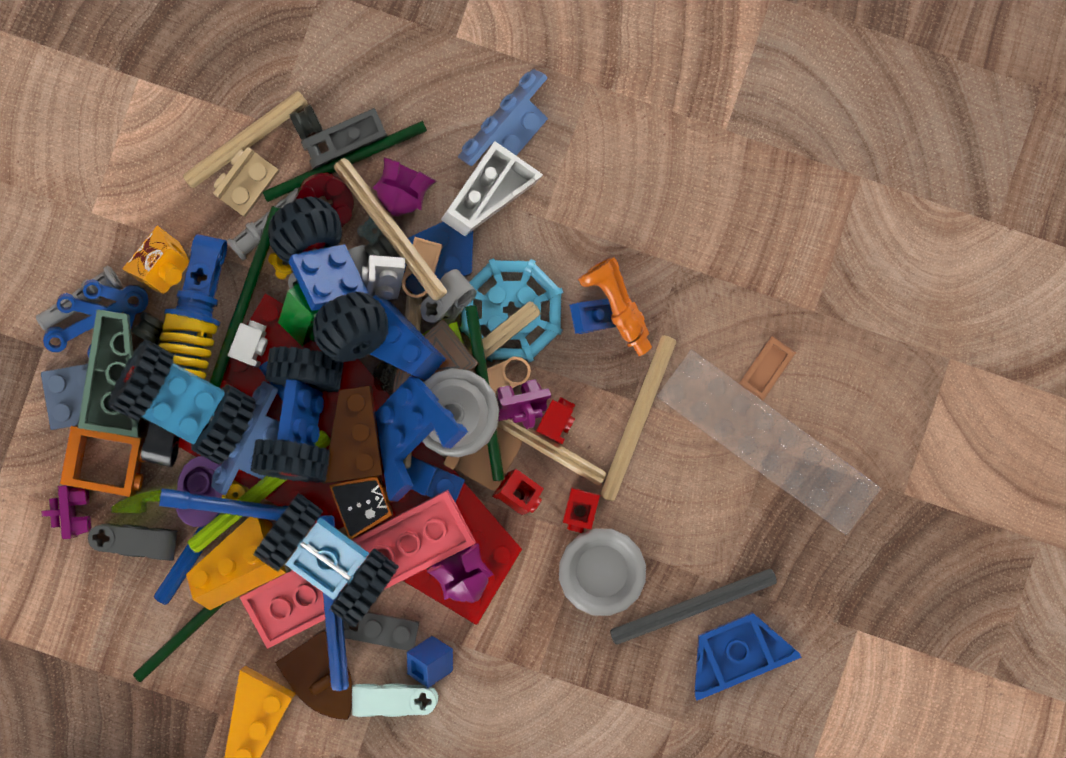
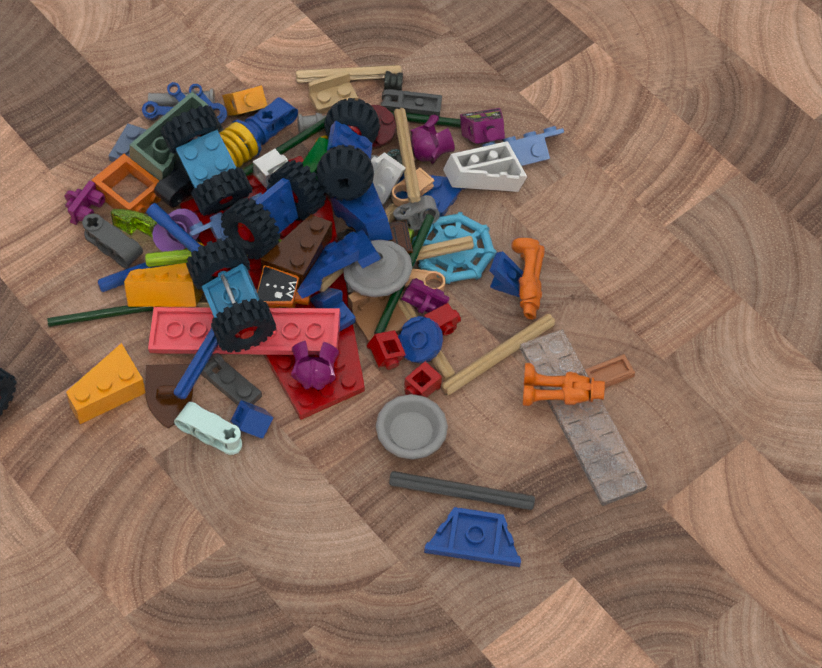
camera: 30 degrees right, 30 degrees down
none -> blue tile [398,316,443,364]
none -> magenta torso [460,108,505,143]
none -> orange piece [523,363,605,406]

